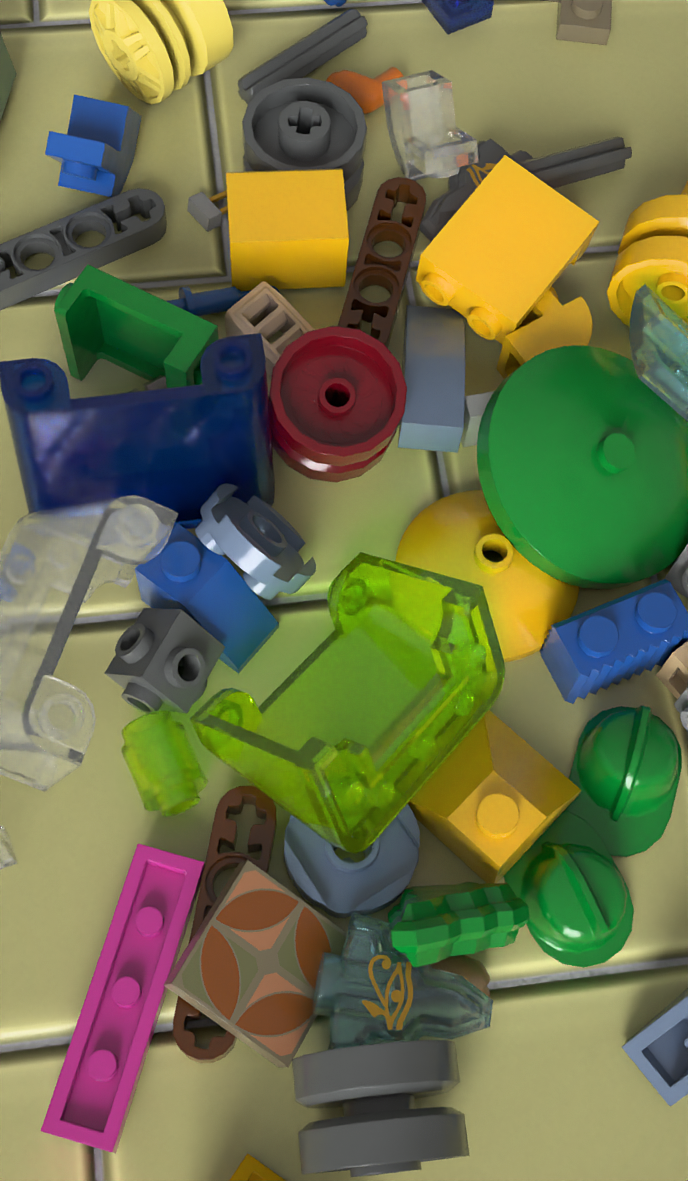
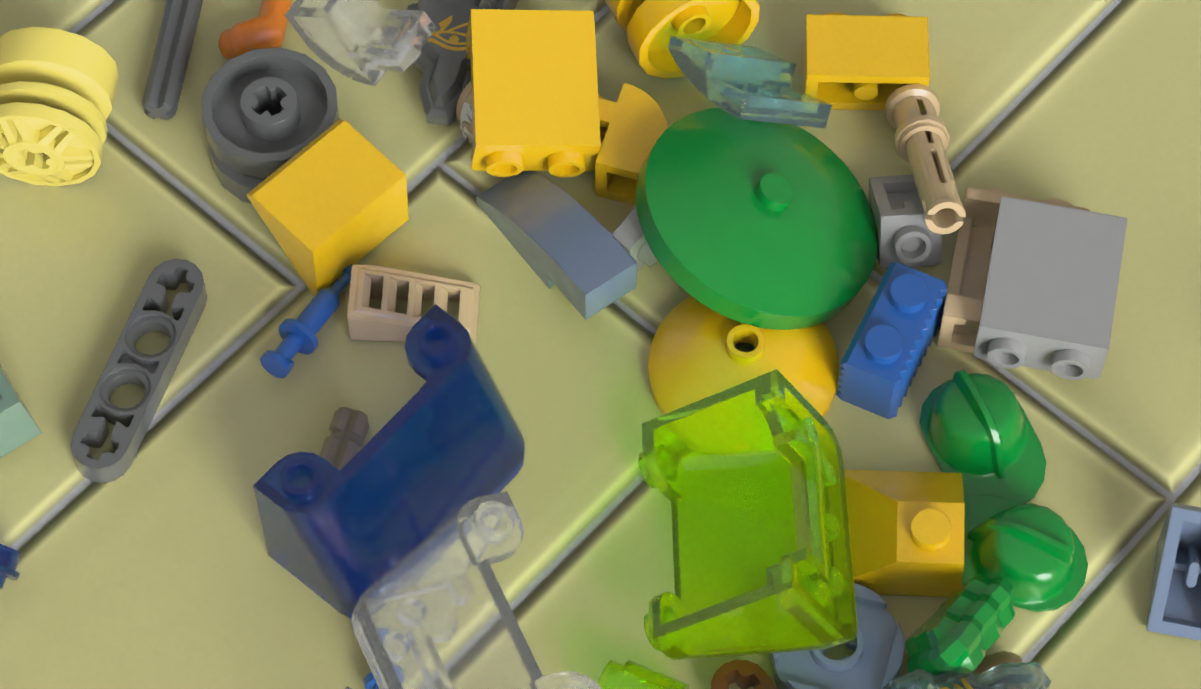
camera: 35 degrees left, 5 degrees down
blue brick [45,94,142,197] -> none
green panel [54,264,222,437] -> none
dark grey brick [105,608,225,715] -> none
blue slope [135,523,279,674] -> none
light grey piece [187,190,228,232] -> none
sand blue plate [195,484,316,600] -> none
dark red wheel [265,326,407,483] -> none
reddish brown beam [338,177,426,348] -> none

